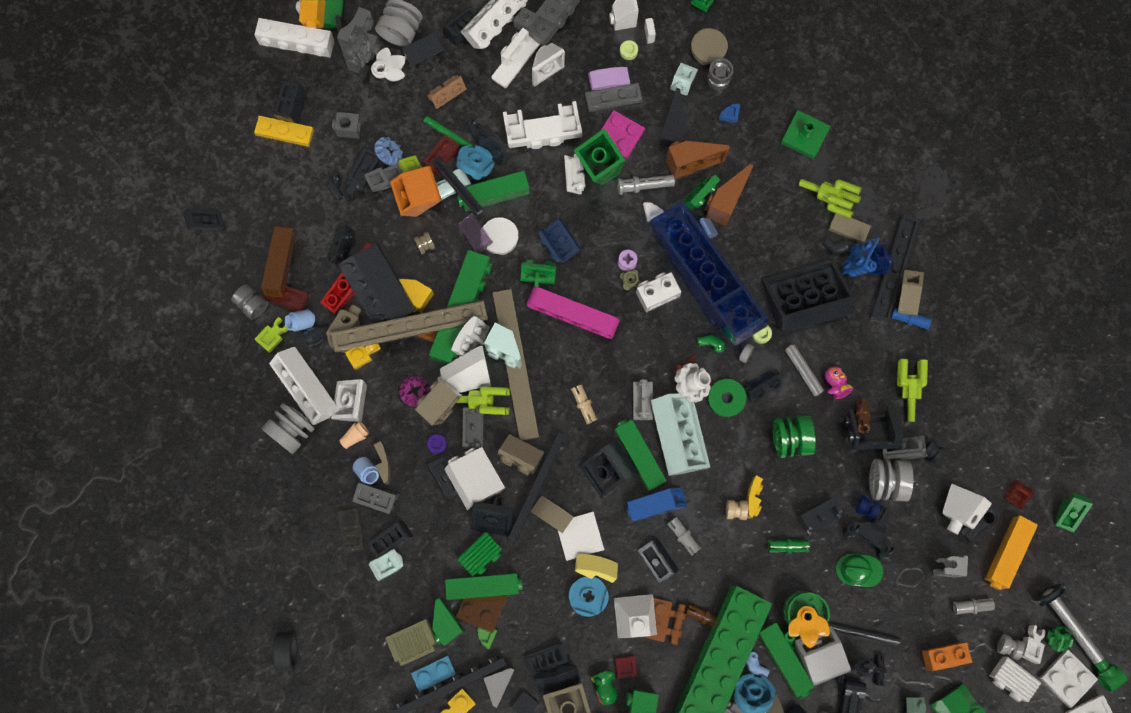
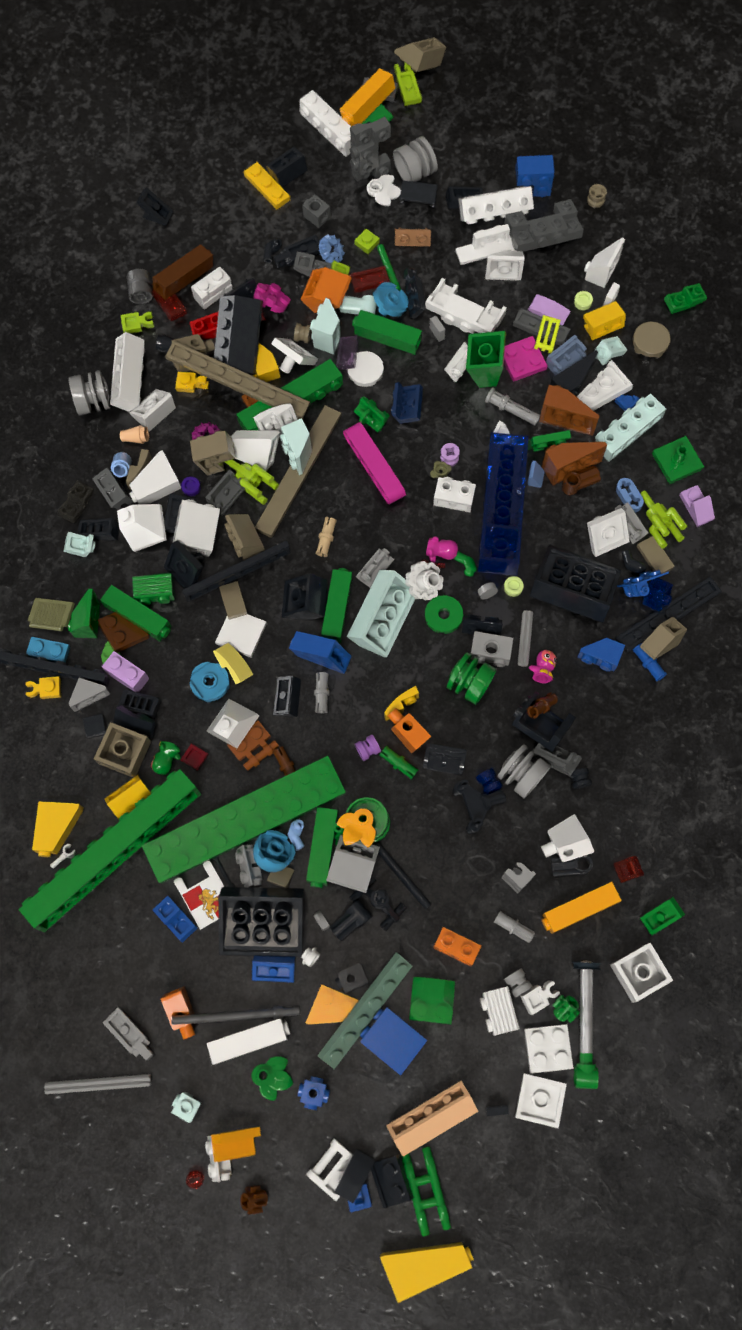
camera: 45 degrees right, 5 degrees down
light blue brick [285,309,315,331] -> none
black axle [432,157,483,216] -> none
flat silver wheel [707,58,734,91] -> none
tan wheel [726,499,748,520] -> none
green piece [836,554,883,587] -> none
lime plant [897,359,928,422] -> none
none -> lavender brick [102,651,149,693]
none -> white slope [117,504,166,552]
none -> white slope [129,450,181,505]
none -> white brick [191,267,233,309]
none -> dark pink plate [254,283,291,313]
none -> white tile [271,338,318,373]
none -> light aqua slope [310,298,341,354]
none -> medium lavender wheel [354,734,381,761]
none -> lime plate [355,229,380,254]
none -> orange torso [388,708,431,754]
none -> dark pink animal [426,536,458,563]
none -> light grey tile [430,316,445,342]
none -> light grey brick [471,631,513,667]
none -> neon yellow tile [534,315,561,353]
none -> sand blue hinge [546,335,587,375]
none -> reddish brown piece [562,466,601,495]
none -> white wing [577,360,633,411]
none -> blue slope [578,638,625,671]
none -> yellow hinge [583,301,626,341]
none -> white tile [587,508,630,557]
none -> light aqua brick [595,394,666,462]
none -> white brick [610,943,673,1003]
none -> light grey hinge [615,502,648,544]
none -> medium blue beam [616,478,644,513]
none -> lavender slope [679,485,715,527]

